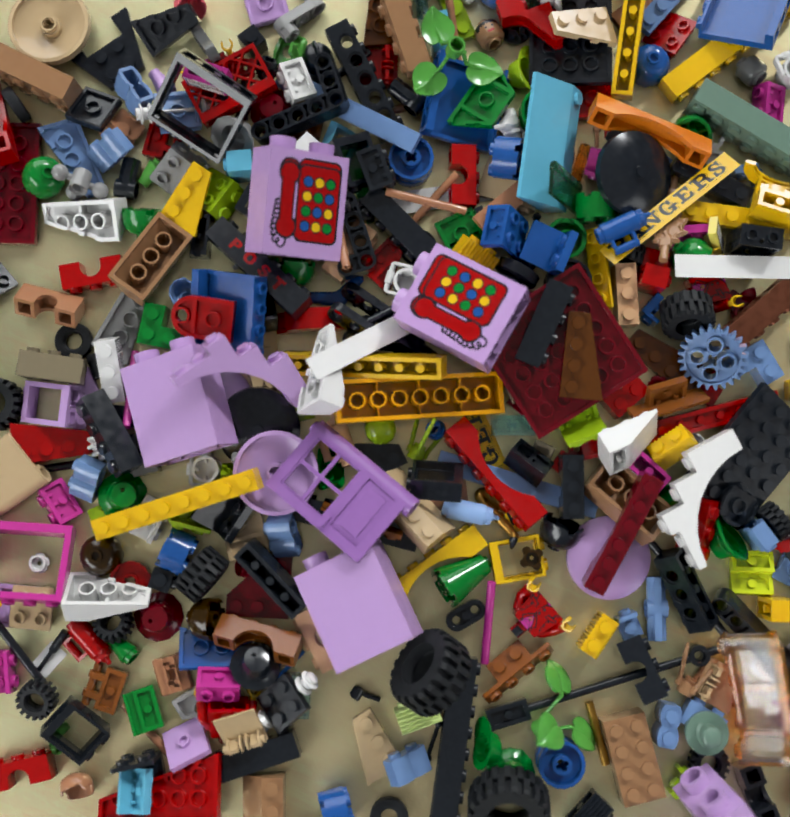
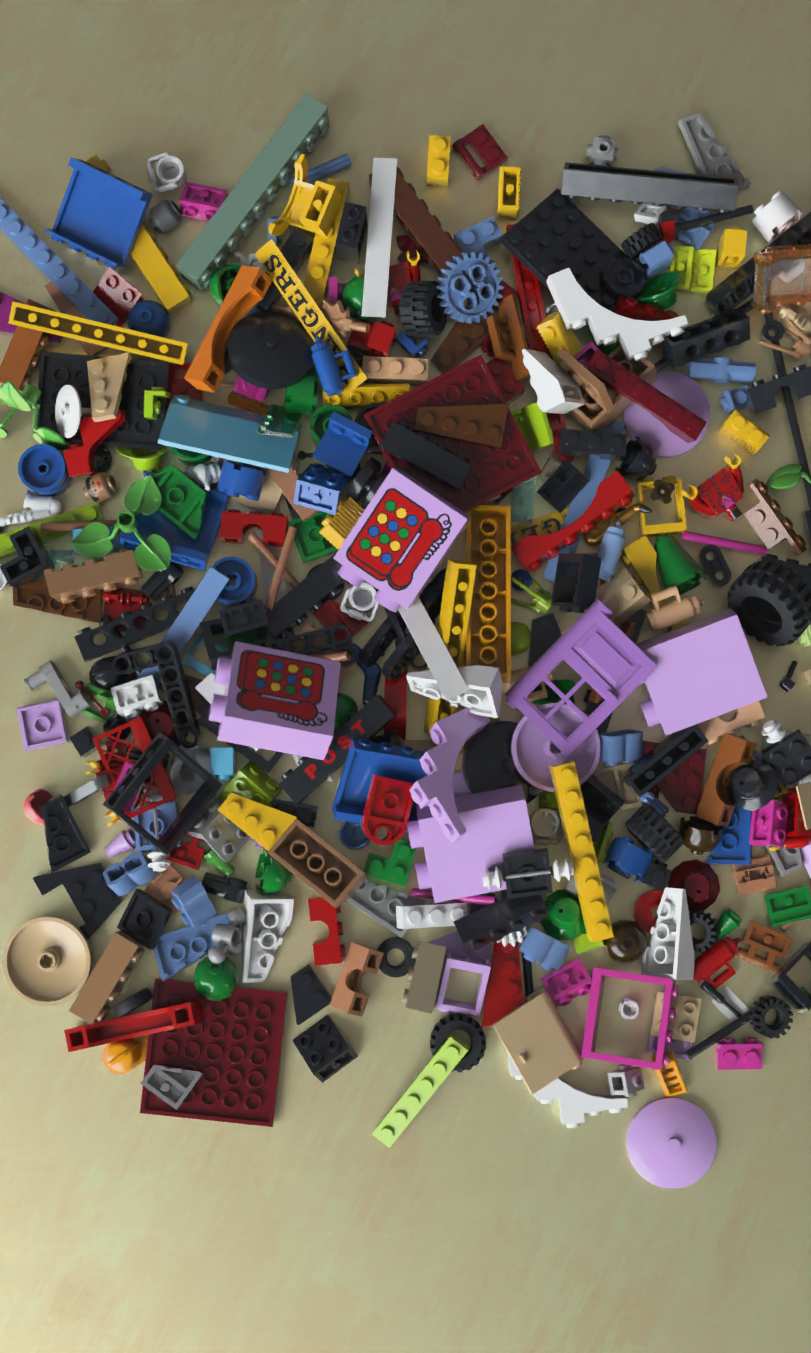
camera: 80 degrees left, 0 degrees up
black pin [85,353,100,380] -> none
light yellow tile [708,216,725,255] -> none
none -> dark red hinge [75,680,109,717]
none -> lime bracket [144,387,171,419]
none -> black wing [290,964,332,1025]
none -> black plate [482,848,574,899]
none -> medium nougat wing [556,348,614,414]
none -> medium blue axle [639,791,669,817]
none -> light nougat piece [646,585,706,630]

